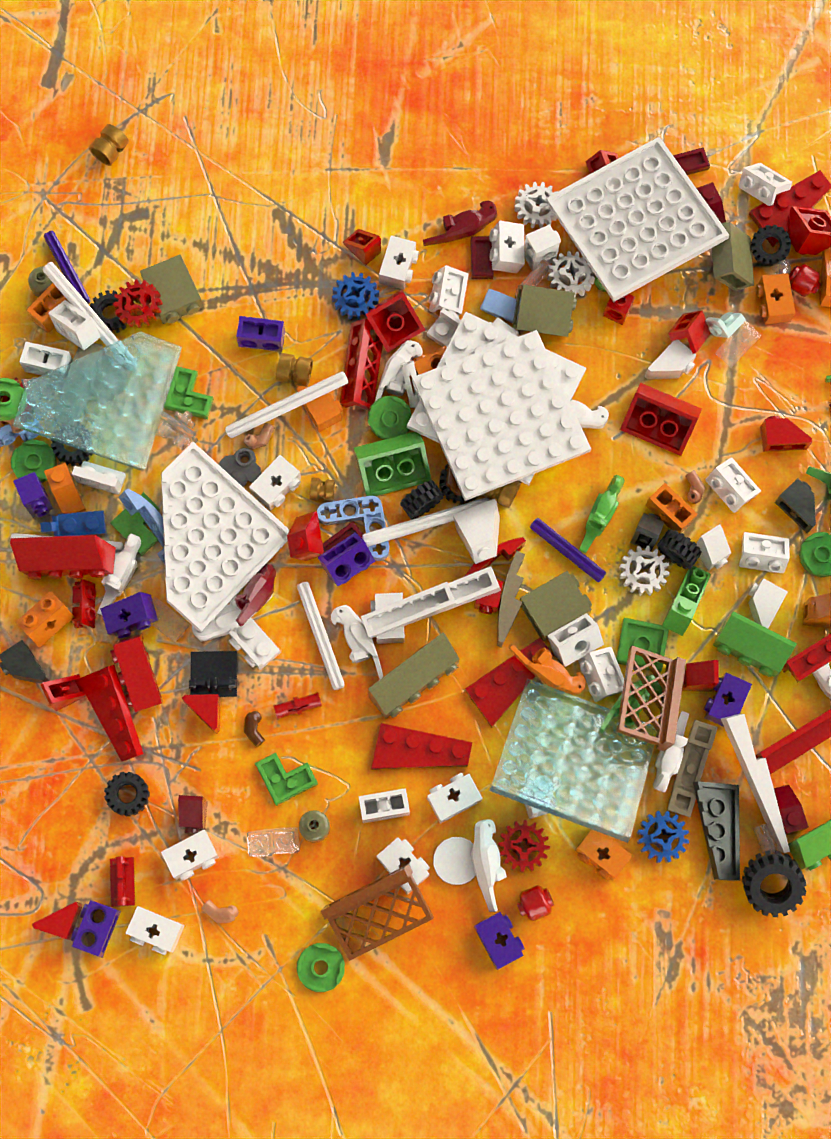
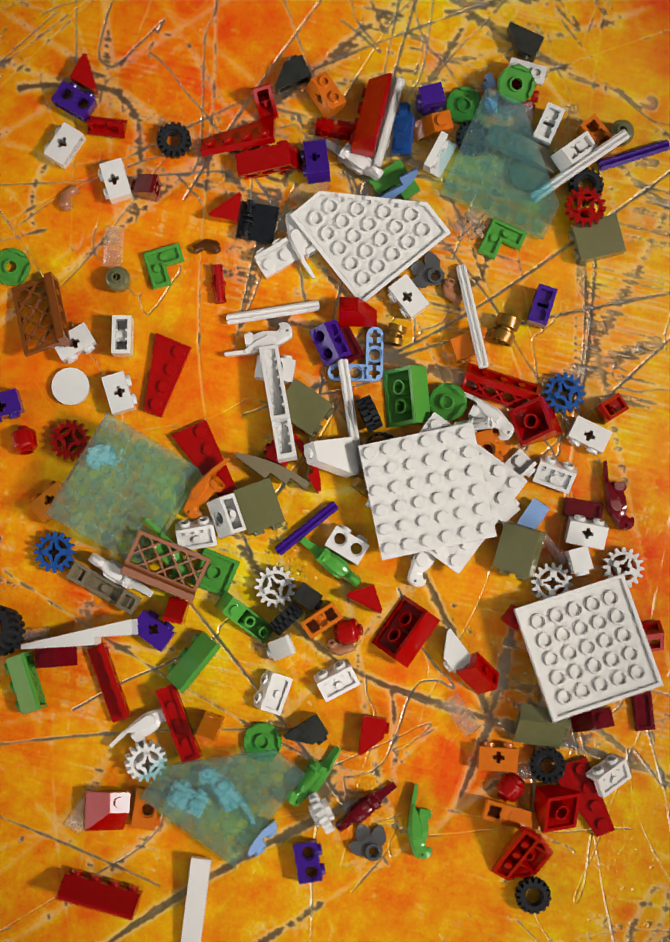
camera: 105 degrees right, 10 degrees up
dark red animal [234,564,276,626] -> none
olive slope [368,633,460,719] -> none
white animal [471,819,507,912] -> none
pearl dark grey wing [693,781,740,881] -> none
light aqua bracket [705,312,746,338] -> none
white slope [748,578,788,629] -> none
none -> olive brick [286,378,334,437]
none -> white brick [325,525,370,566]
none -> red head [334,618,363,644]
none -> red slope [346,584,383,614]

